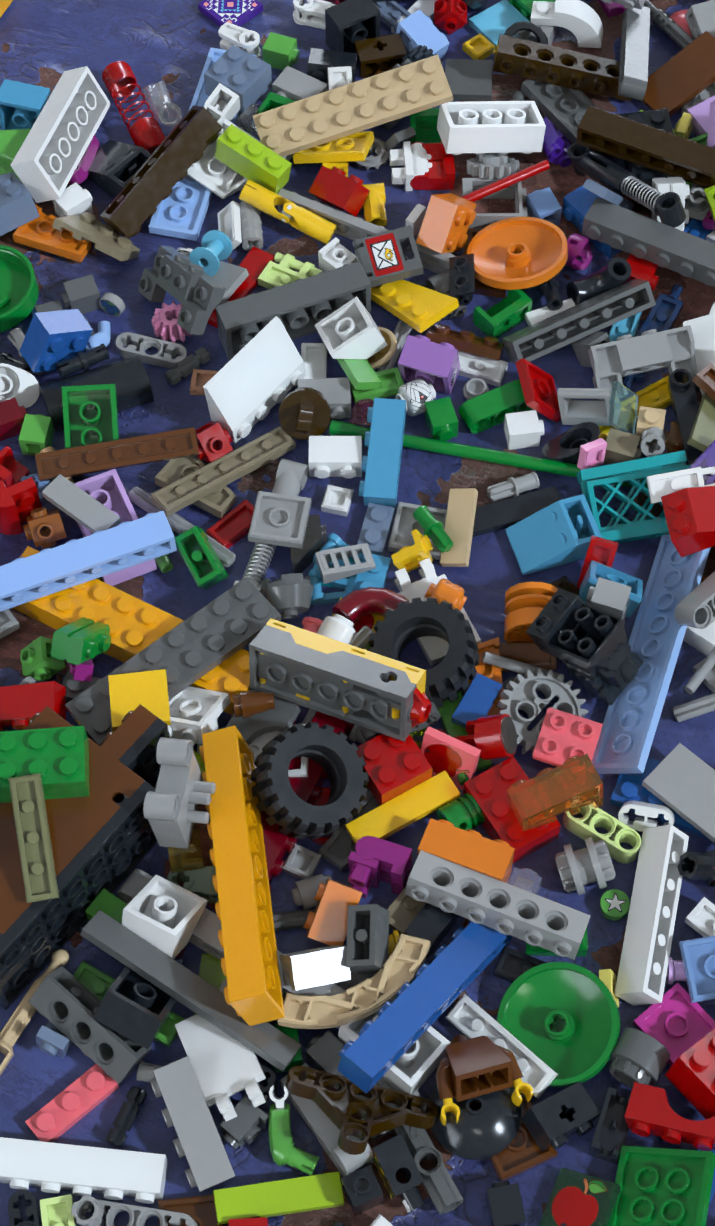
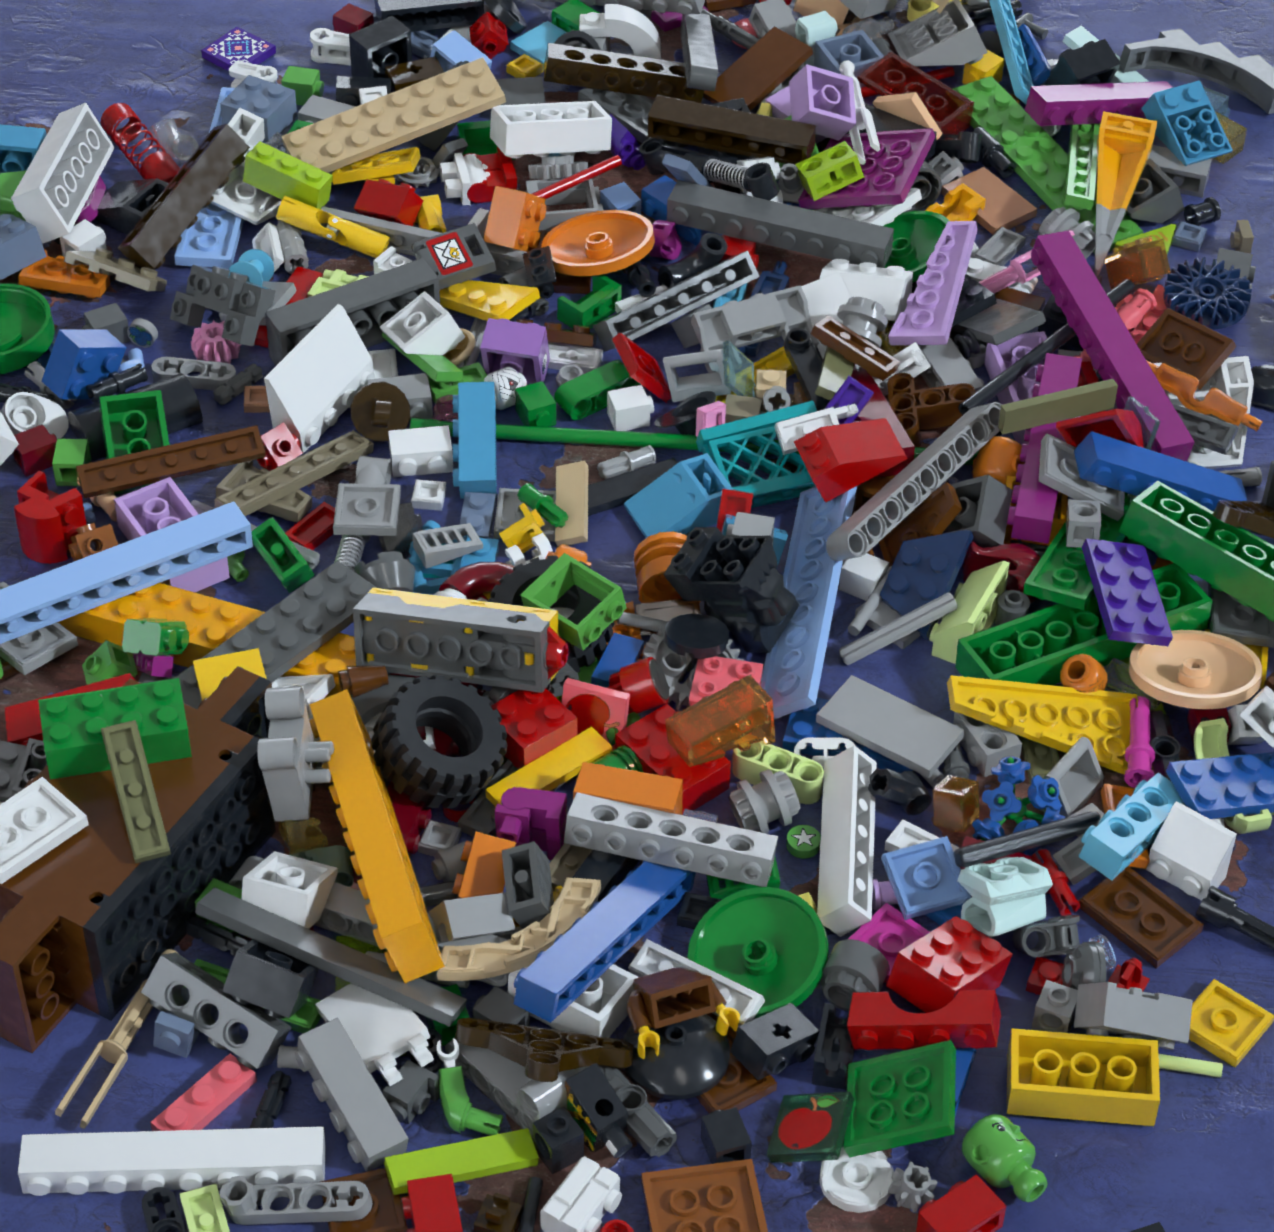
camera: 10 degrees left, 15 degrees down
light grey tile [42,474,121,533] -> none
none -> bright green window [521,553,627,651]
none -> black tile [664,613,729,659]

